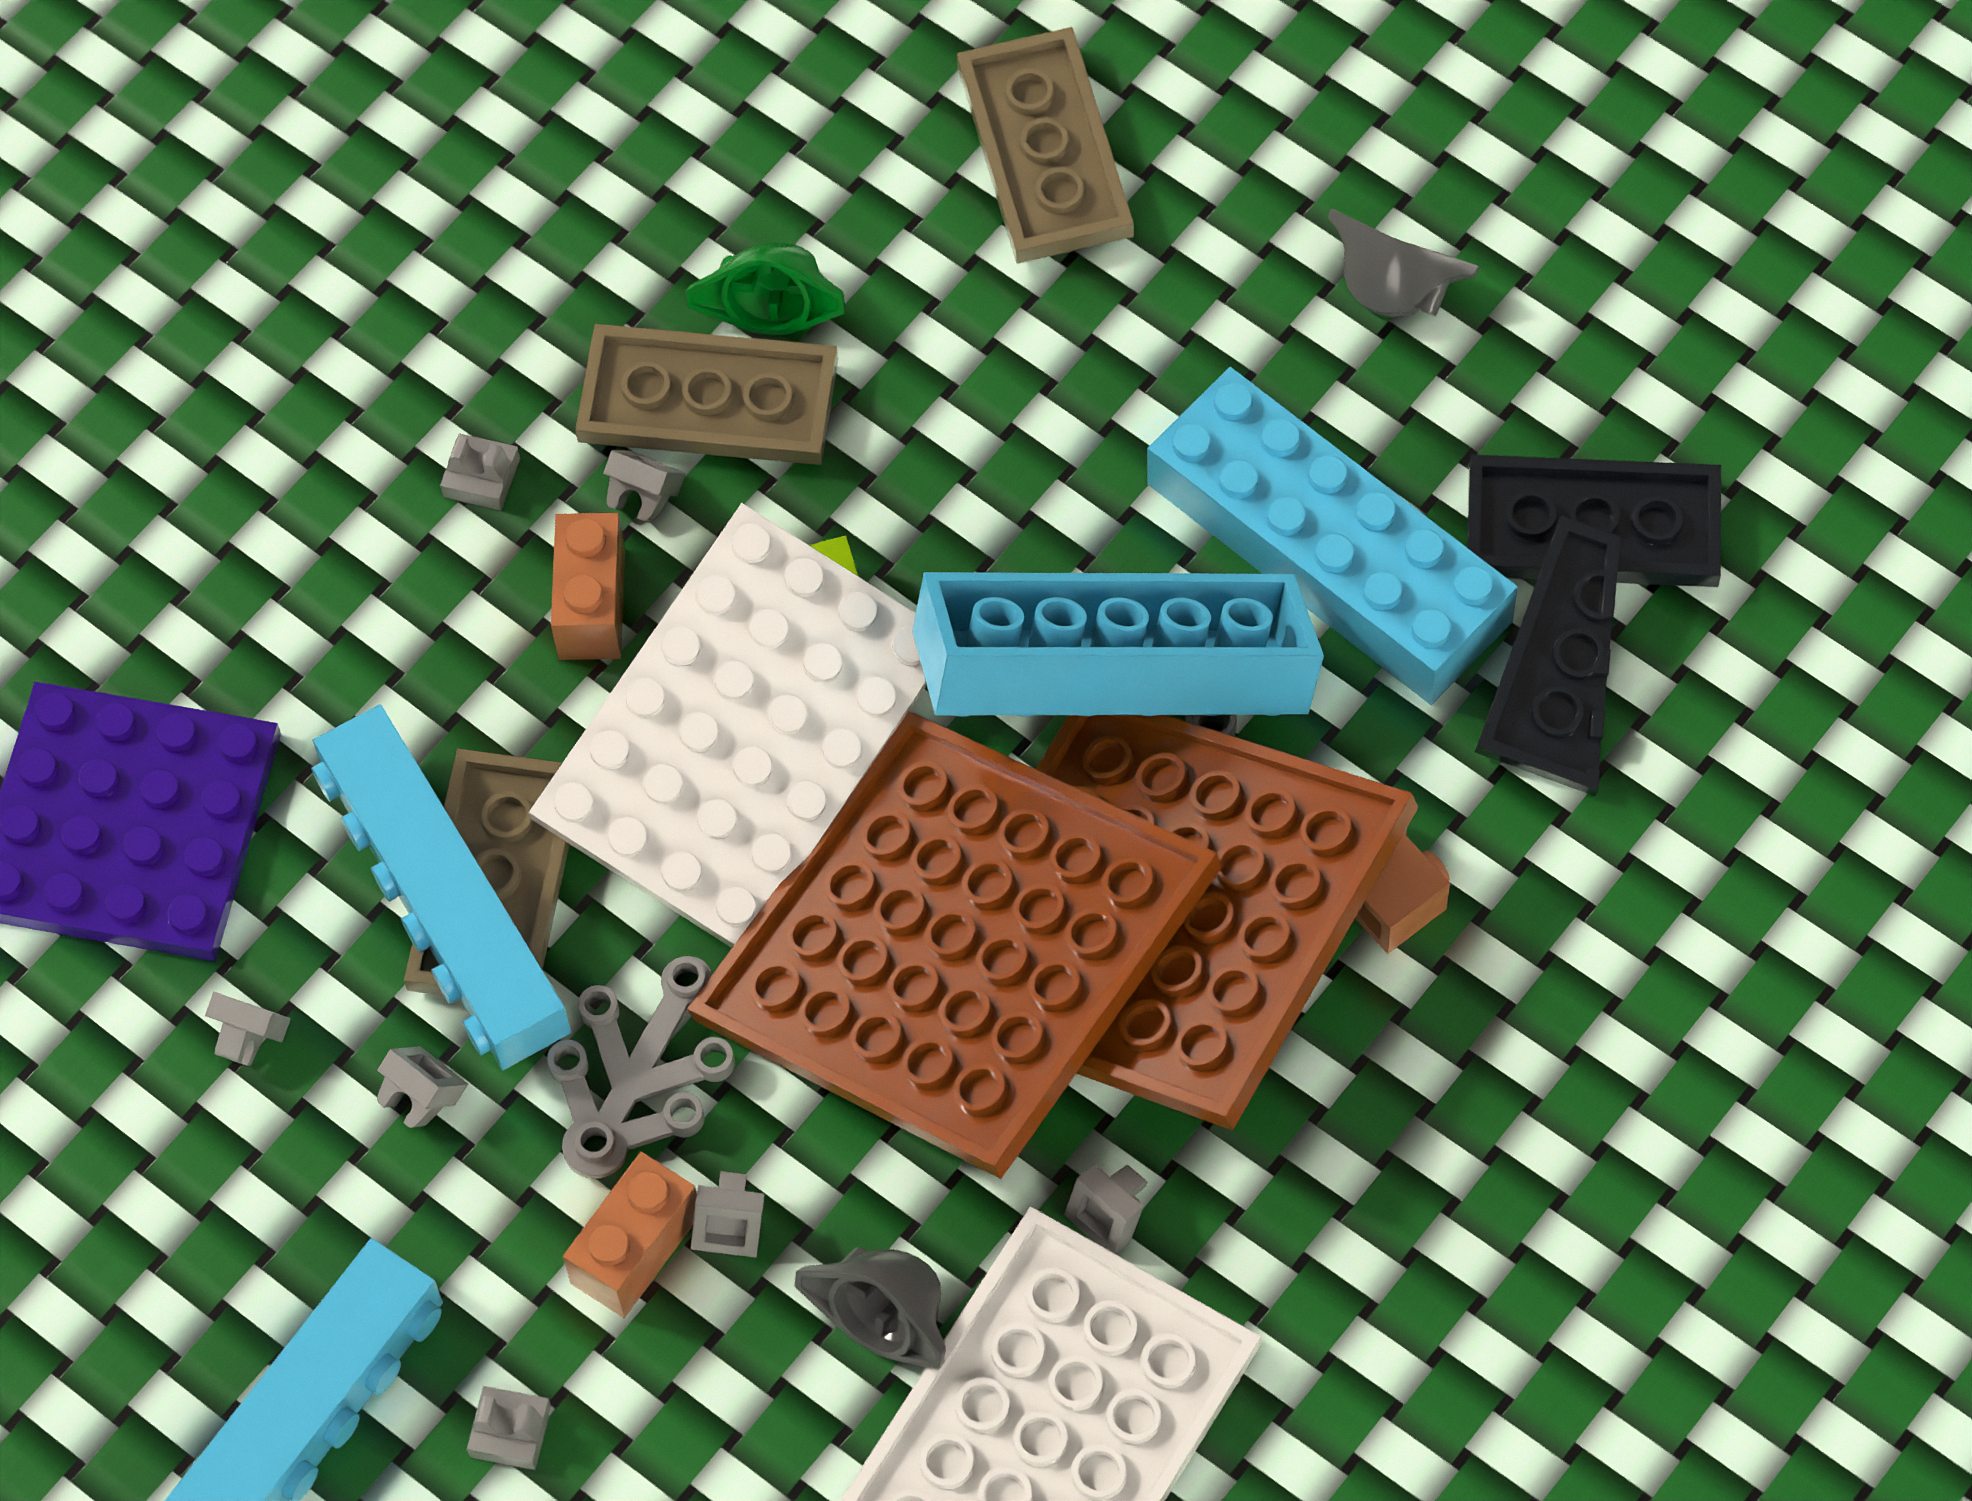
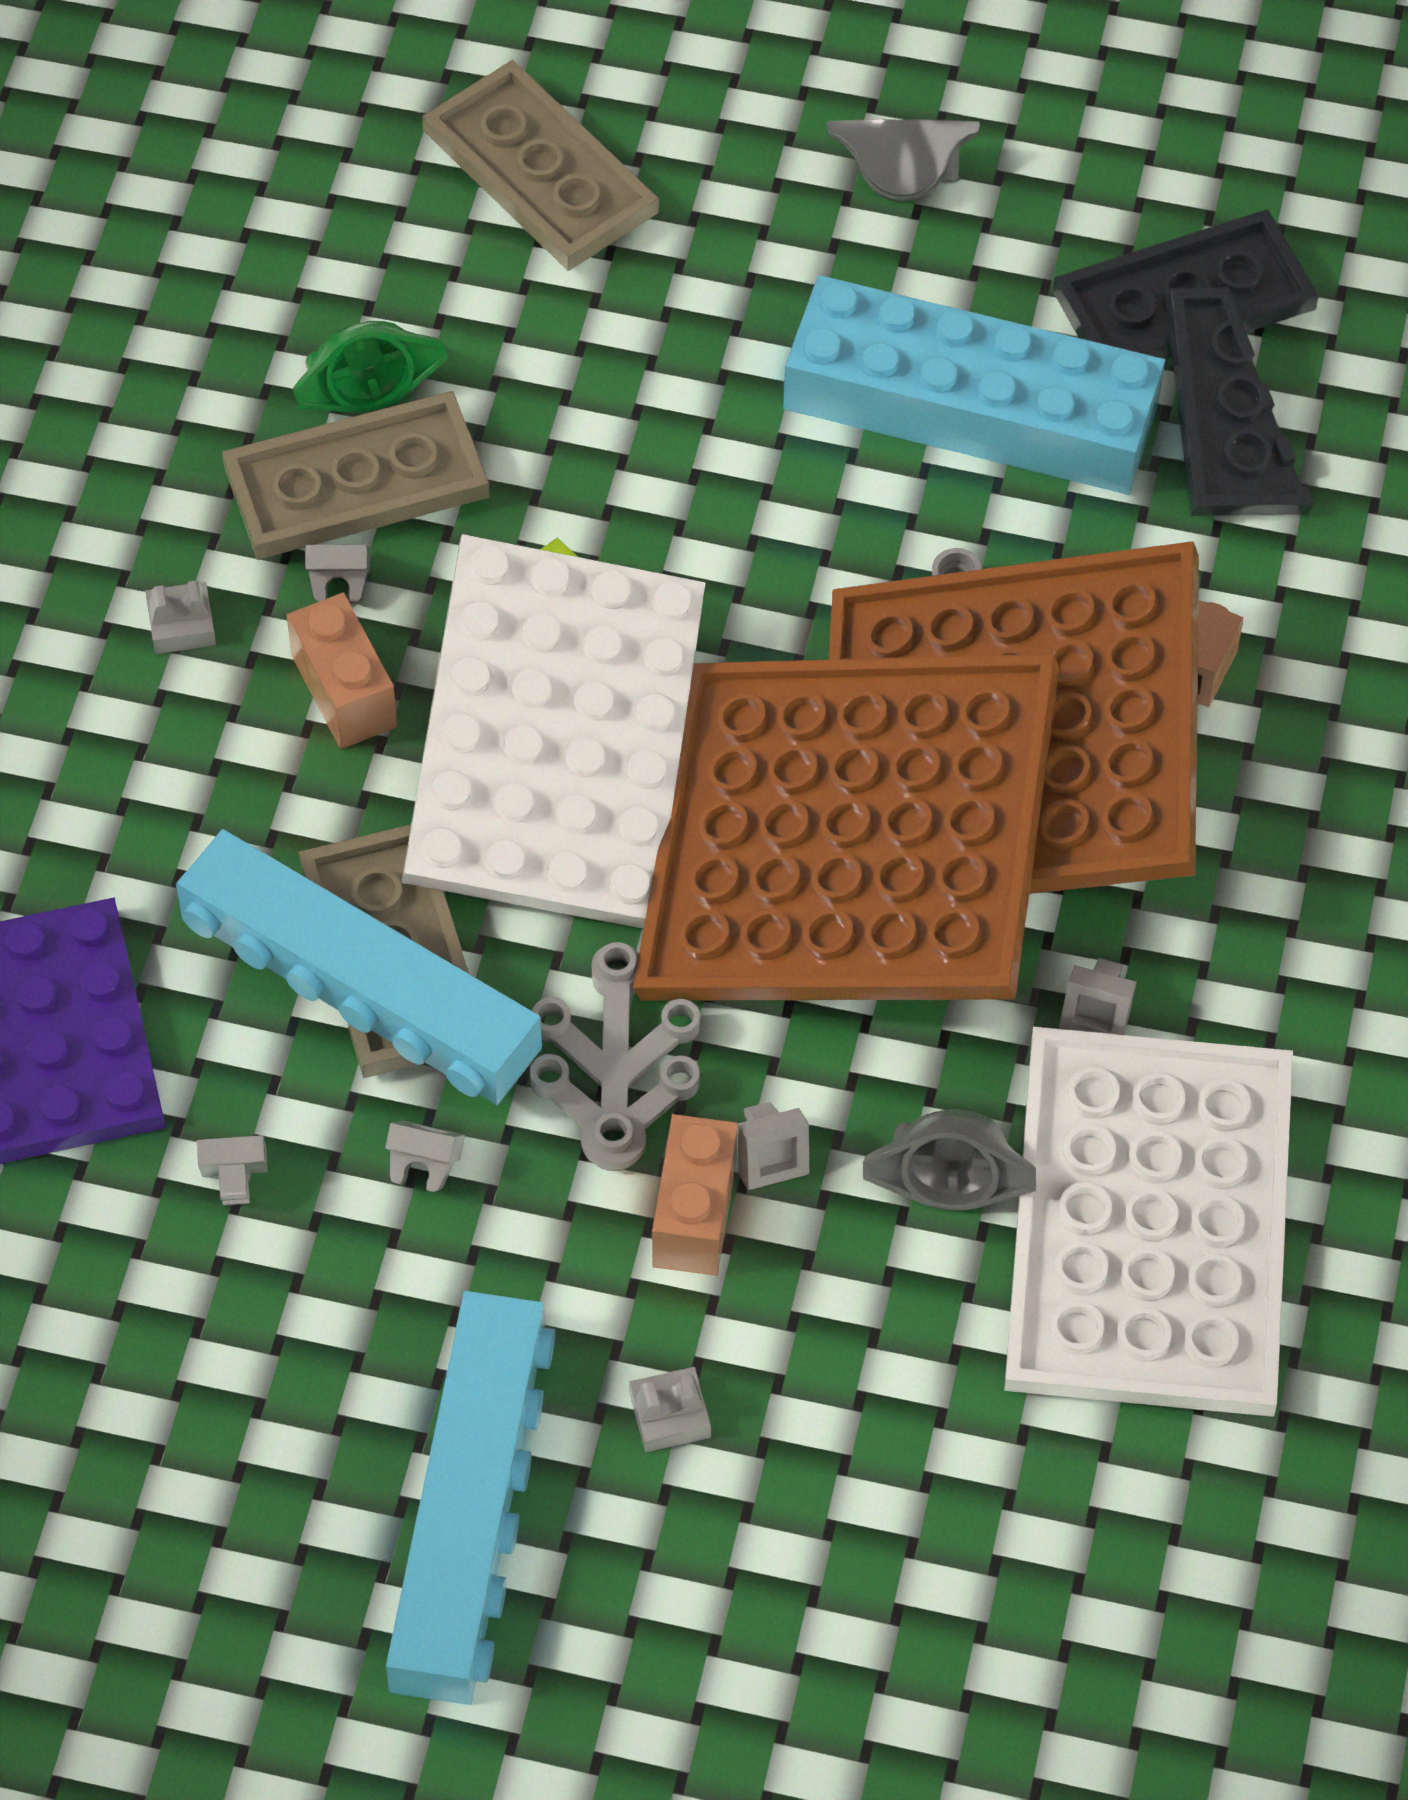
camera: 30 degrees left, 5 degrees down
medium azure brick [912,572,1324,717] -> none

